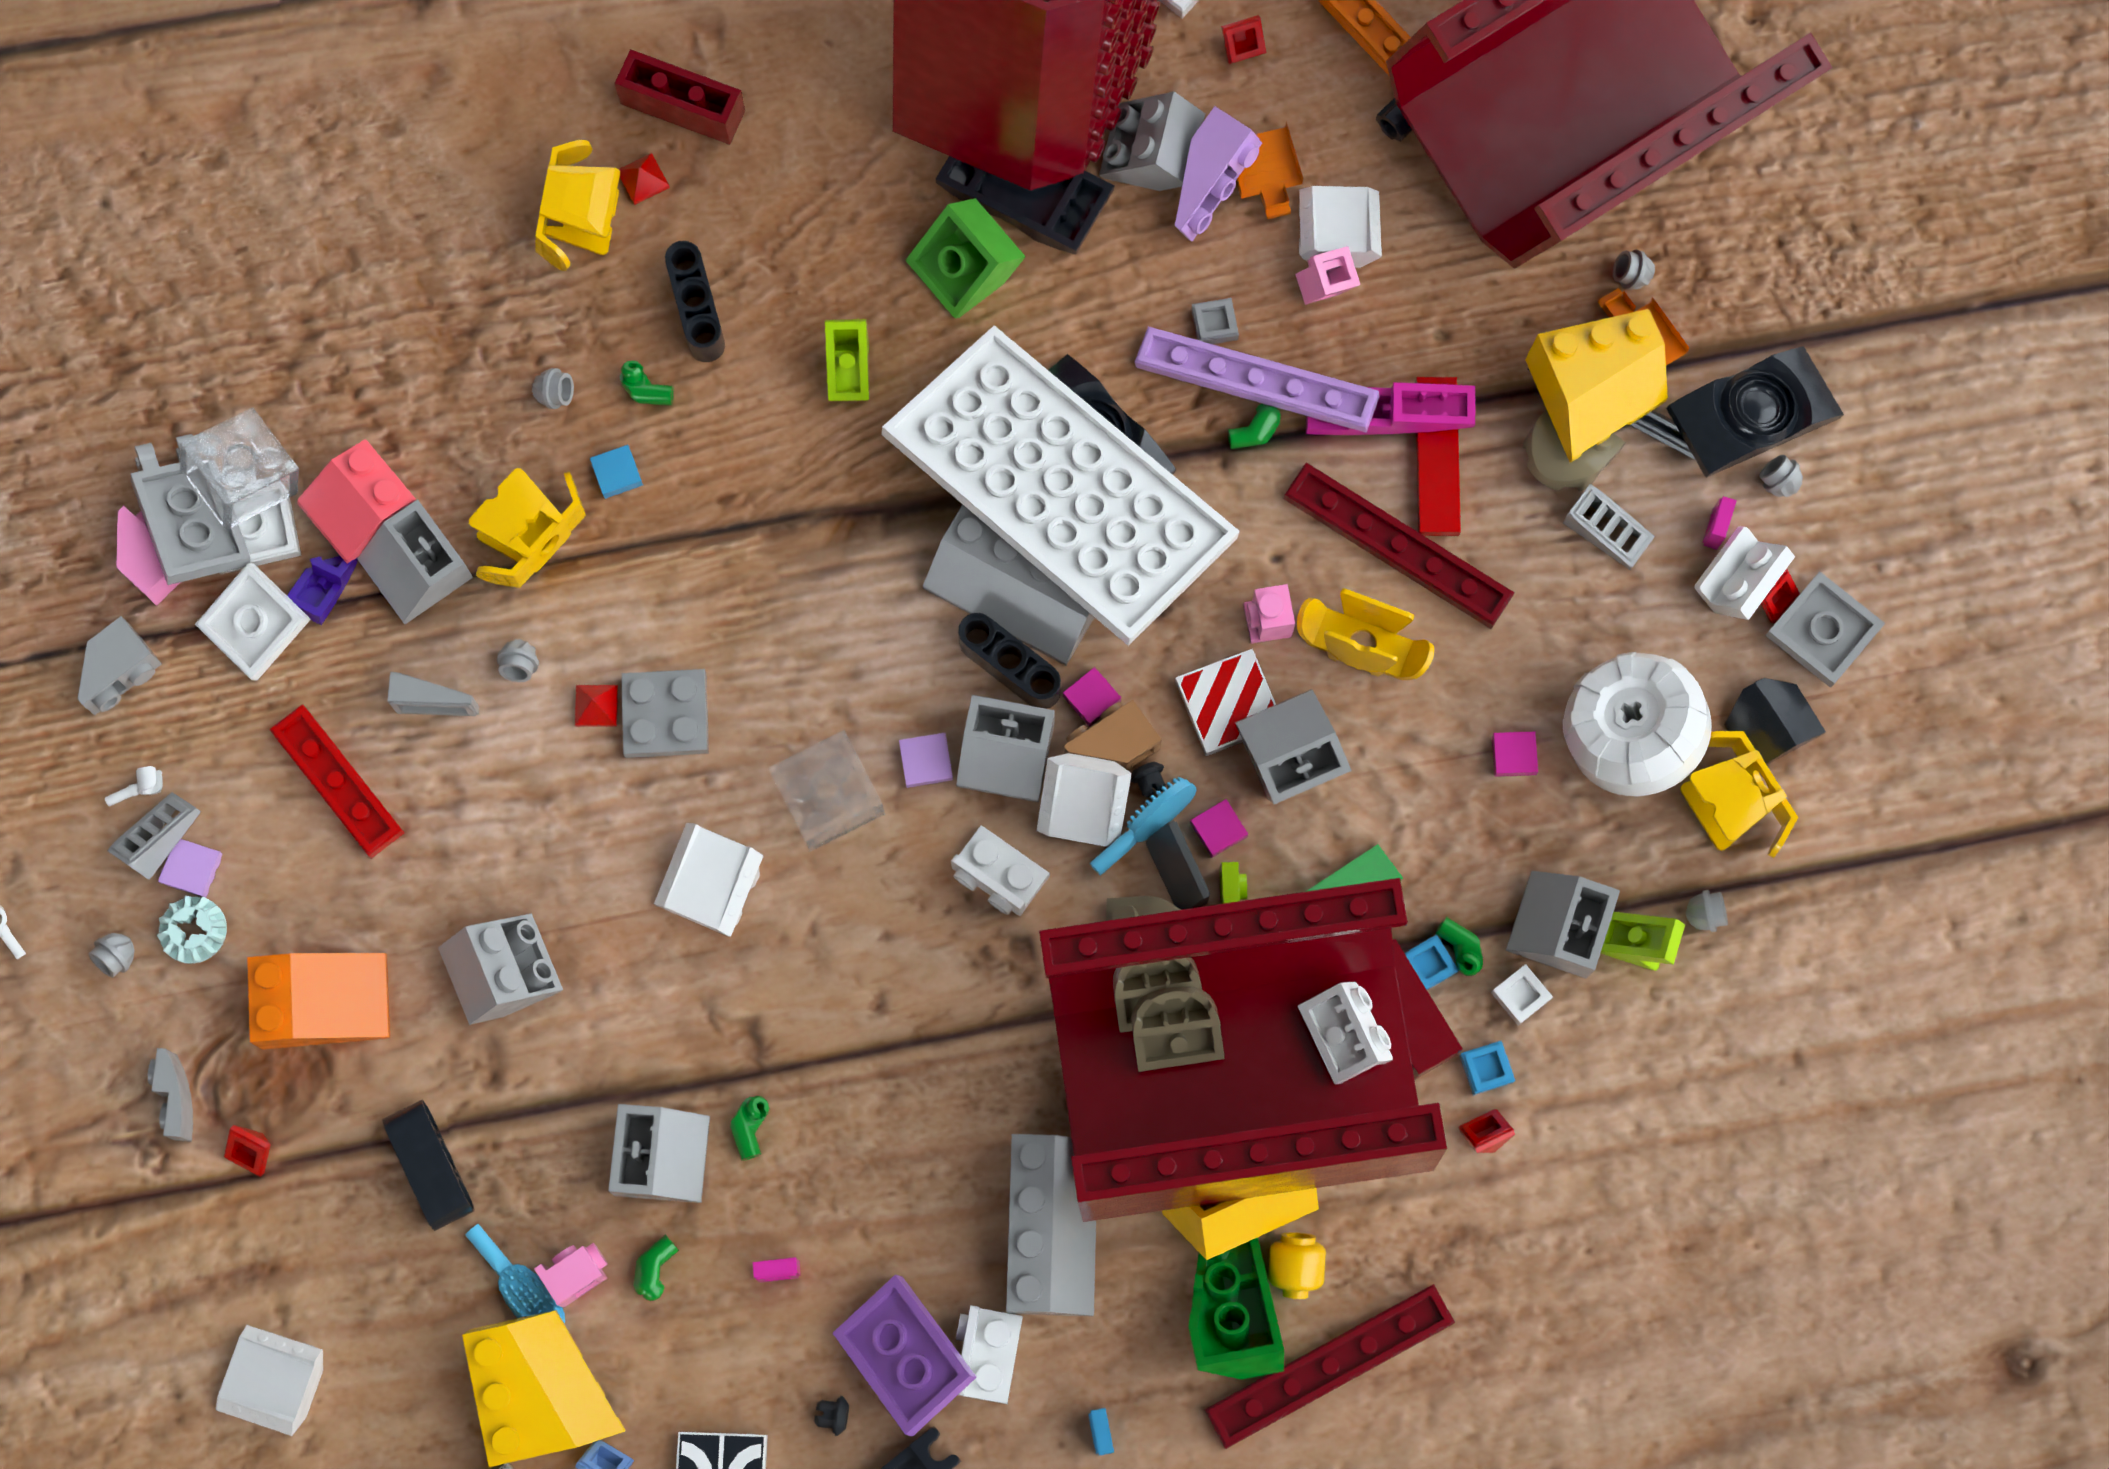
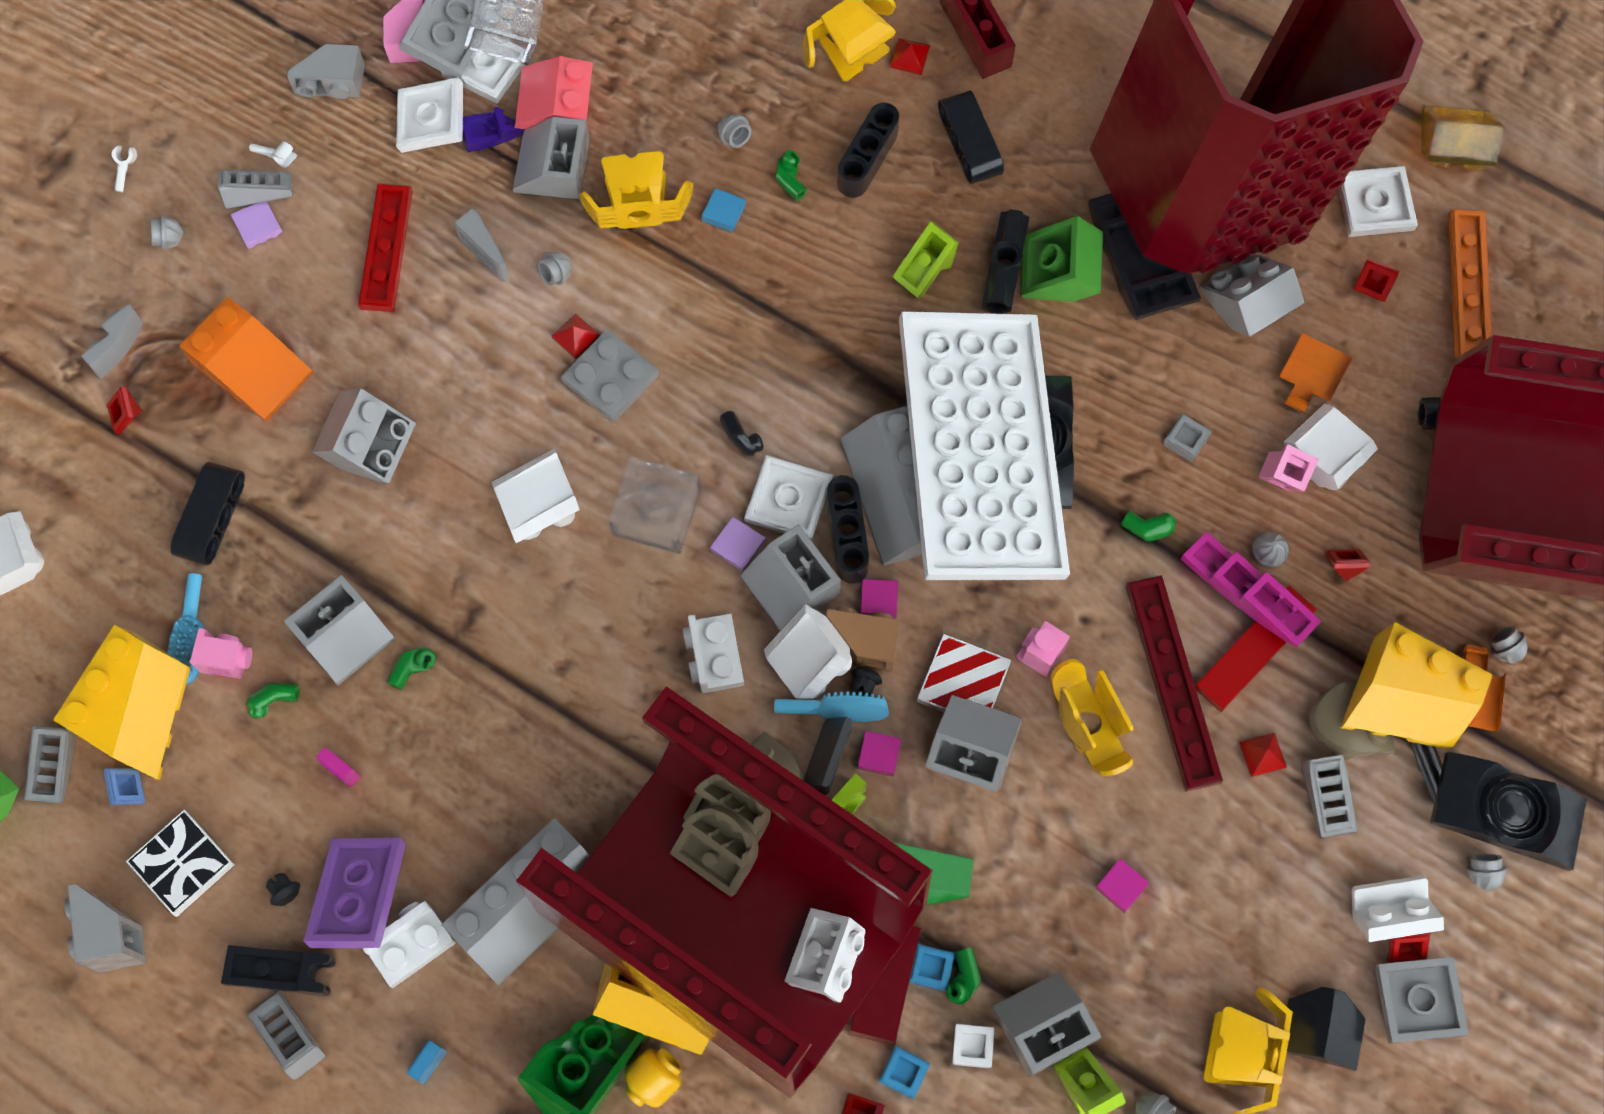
camera: 45 degrees right, 5 degrees down
light aqua gear [157,896,227,964] -> none
lavender tile [1135,326,1380,433] -> none
lavender slope [1175,106,1262,241] -> none
white piece [1562,652,1712,796] -> none
dark pink tile [1702,496,1737,550] -> none
none -> black arm [720,411,764,456]
none -> white tile [744,455,833,541]
none -> black beam [938,90,1004,184]
none -> black piece [982,209,1029,314]
none -> red slope [1239,732,1287,777]
none -> light grey plate [1252,532,1289,567]
none -> red slope [1325,549,1371,581]

